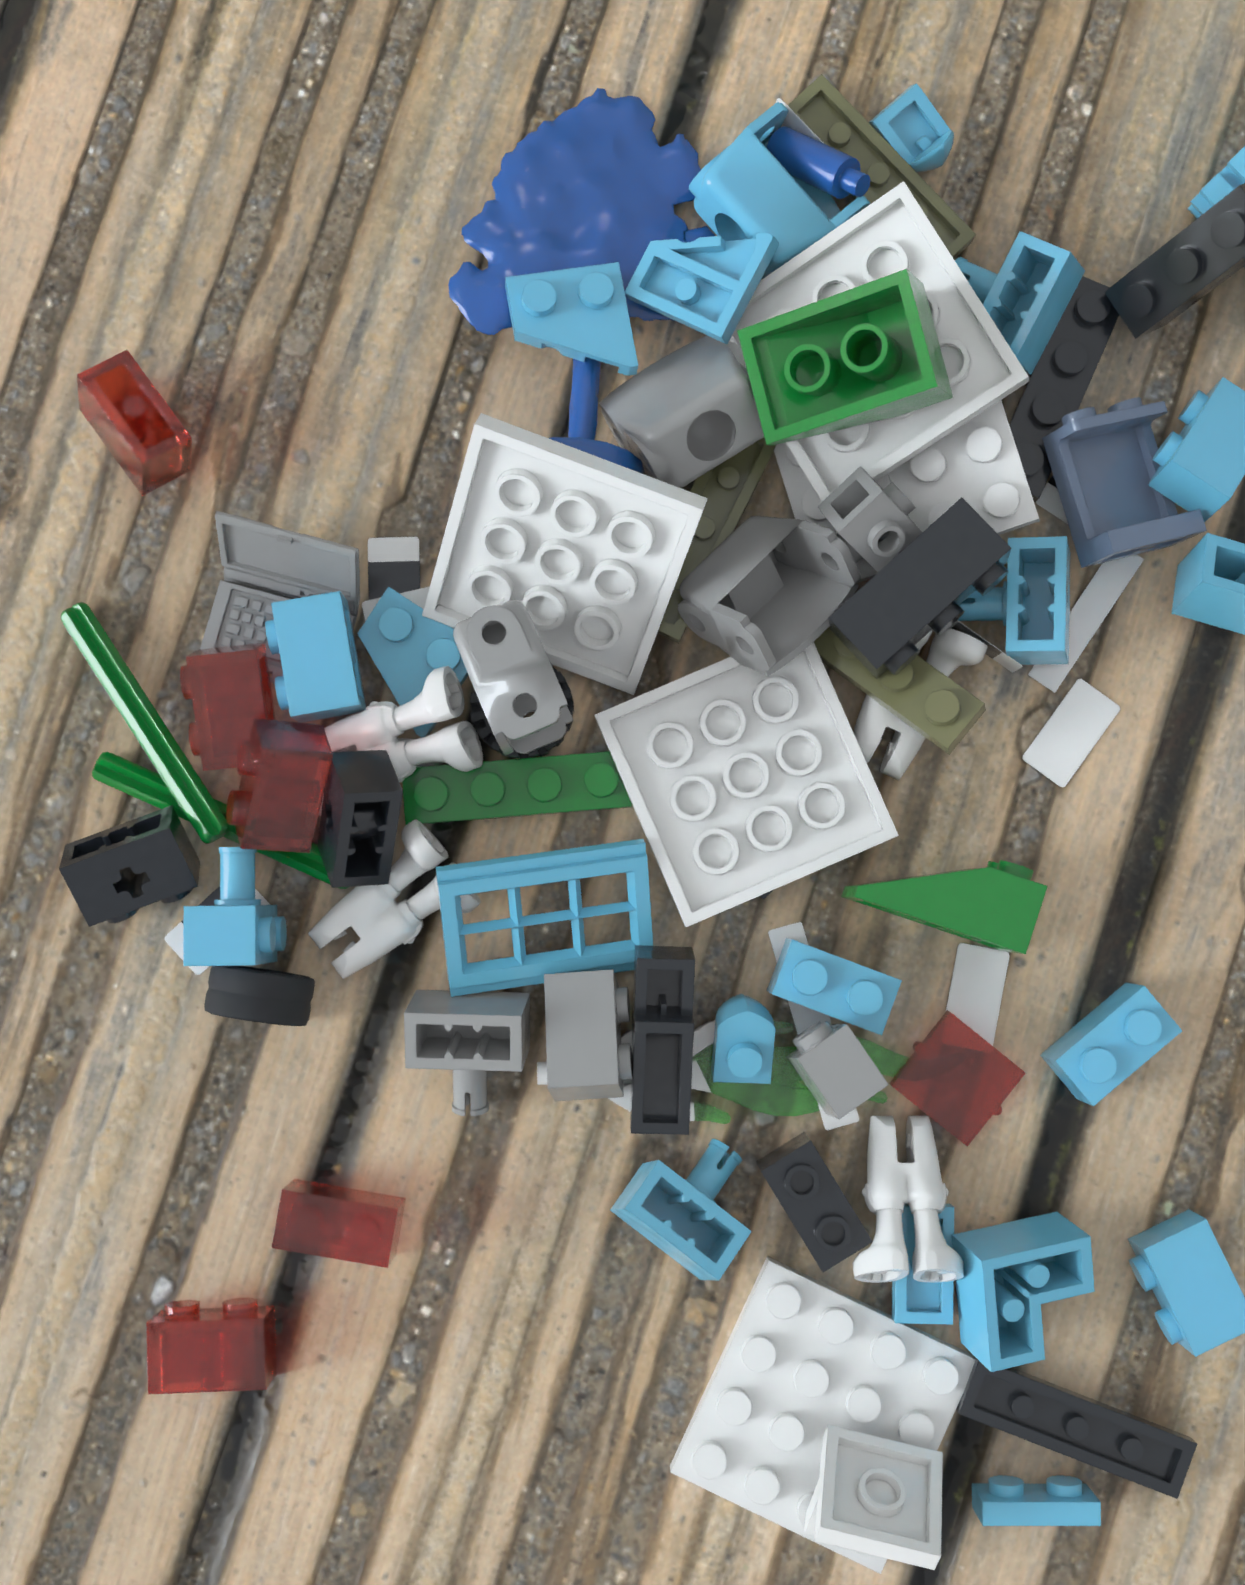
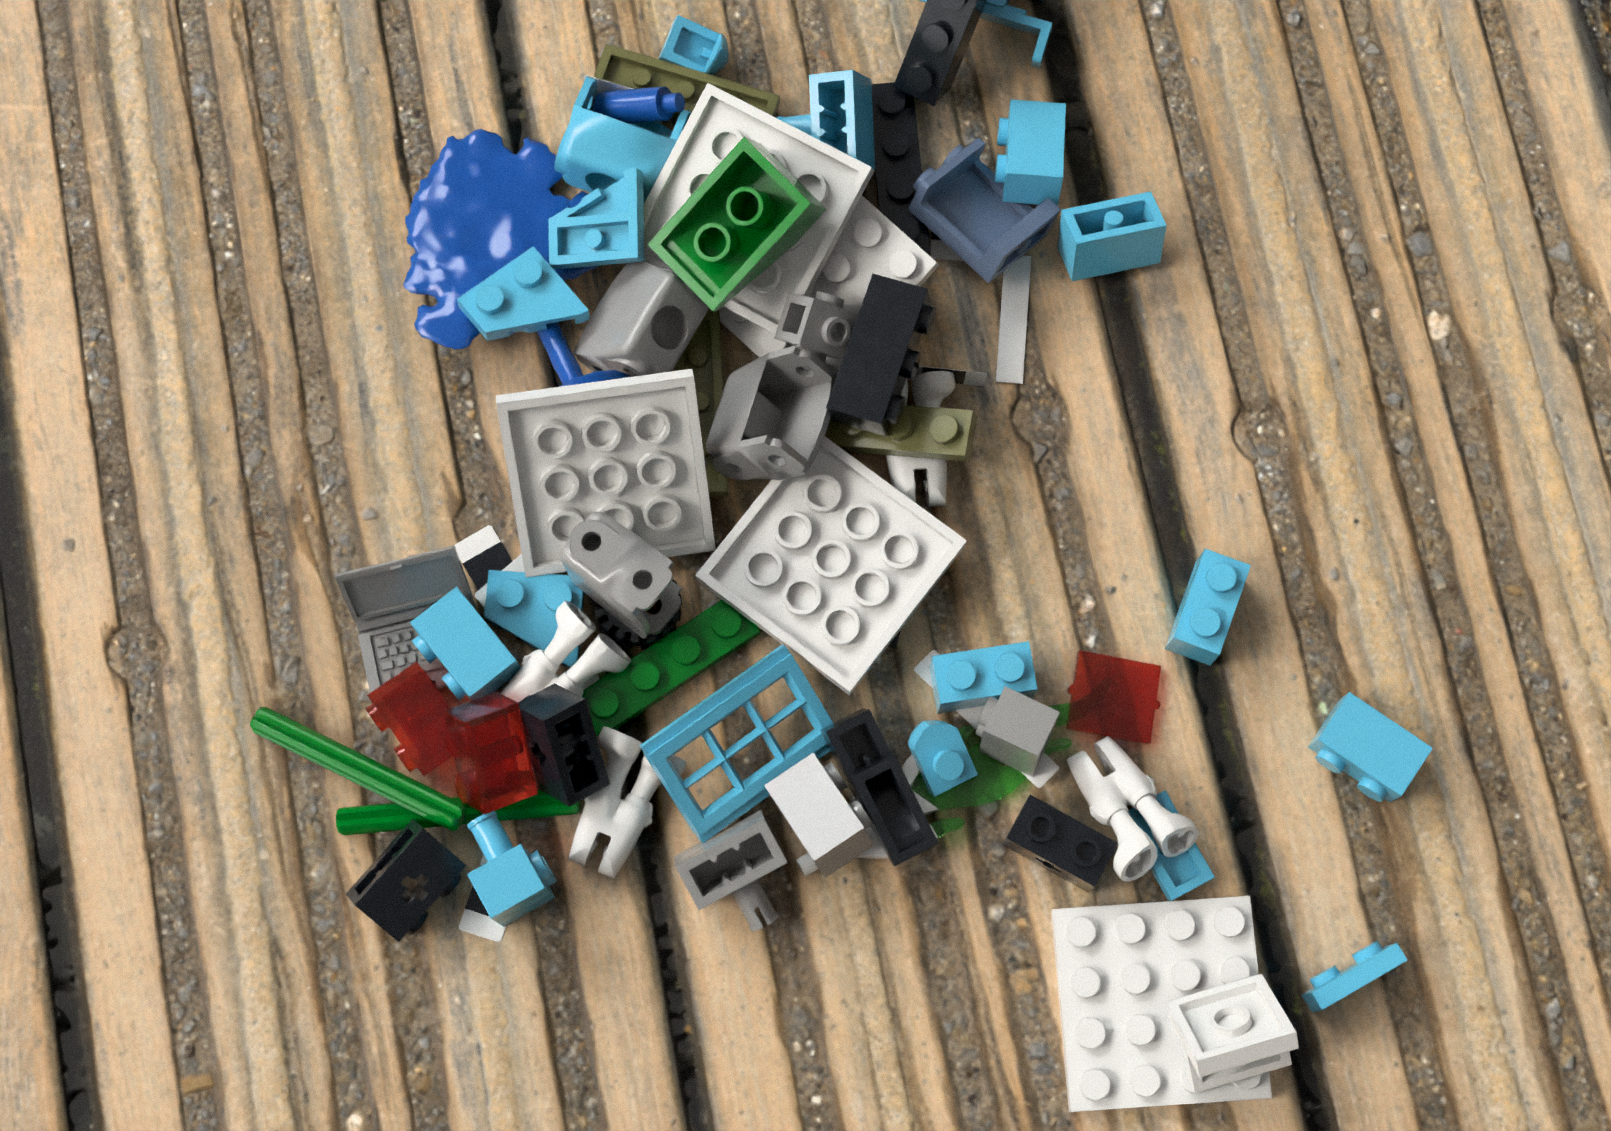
camera: 30 degrees left, 10 degrees down
clear red brick [77,350,192,496] -> none
black tyre [204,966,315,1026] -> none
clear red brick [272,1179,406,1268] -> none
medium azure brick [610,1139,752,1281] -> none
green slope [841,860,1048,954] -> none
white sticker [941,943,1009,1052] -> none
medium azure brick [952,1212,1095,1372] -> none
black plate [956,1356,1197,1499] -> none
medium azure brick [958,536,1071,665] -> none
white sticker [1022,679,1120,787] -> none

